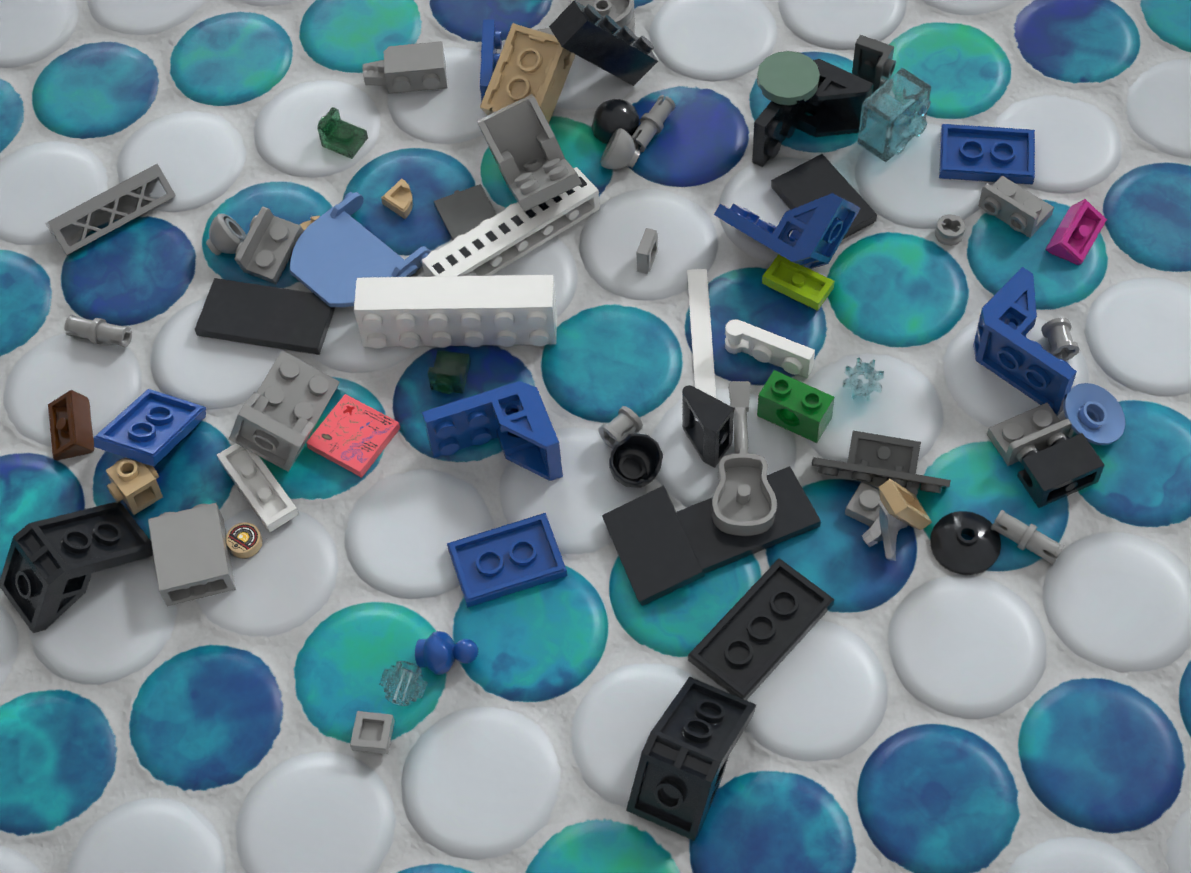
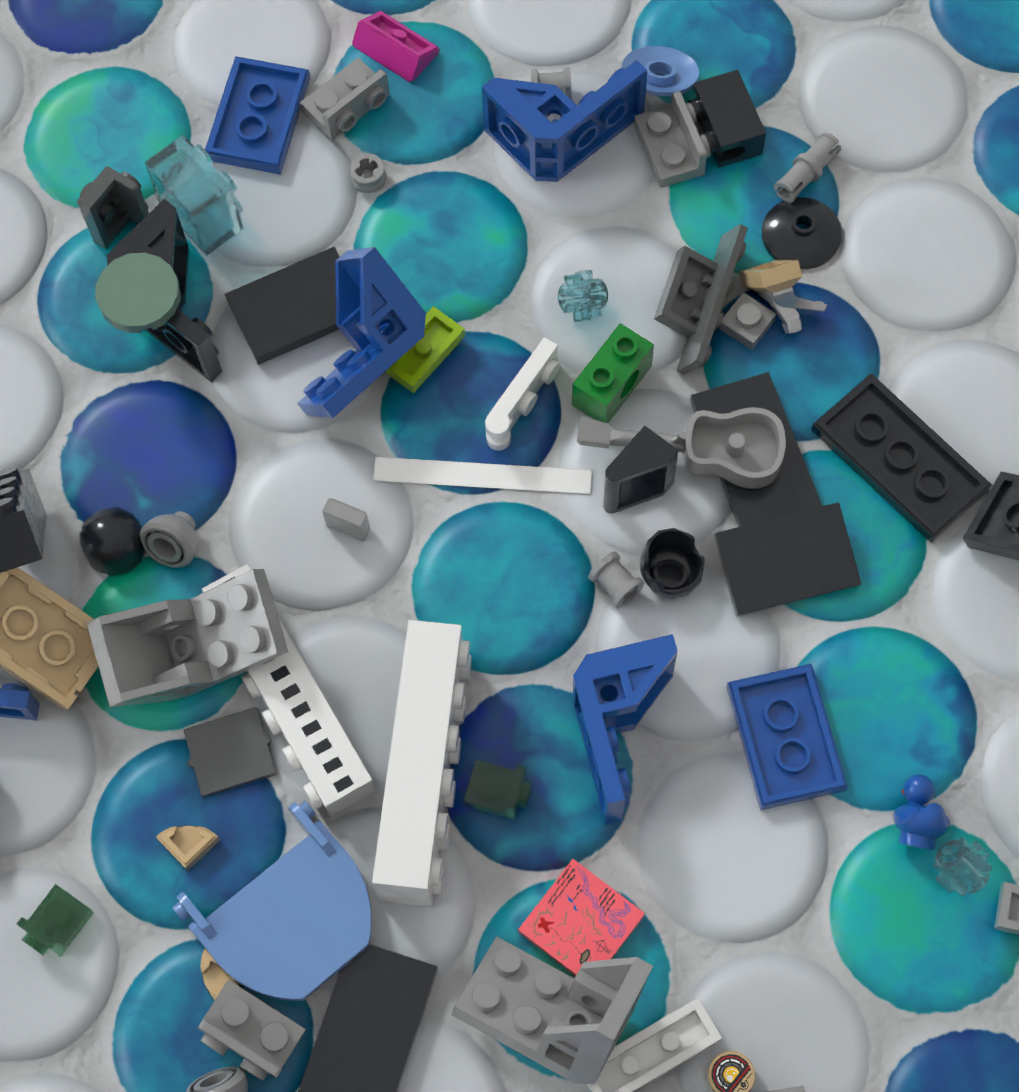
camera: 85 degrees left, 10 degrees up
light grey pin [631,95,676,152] -> none

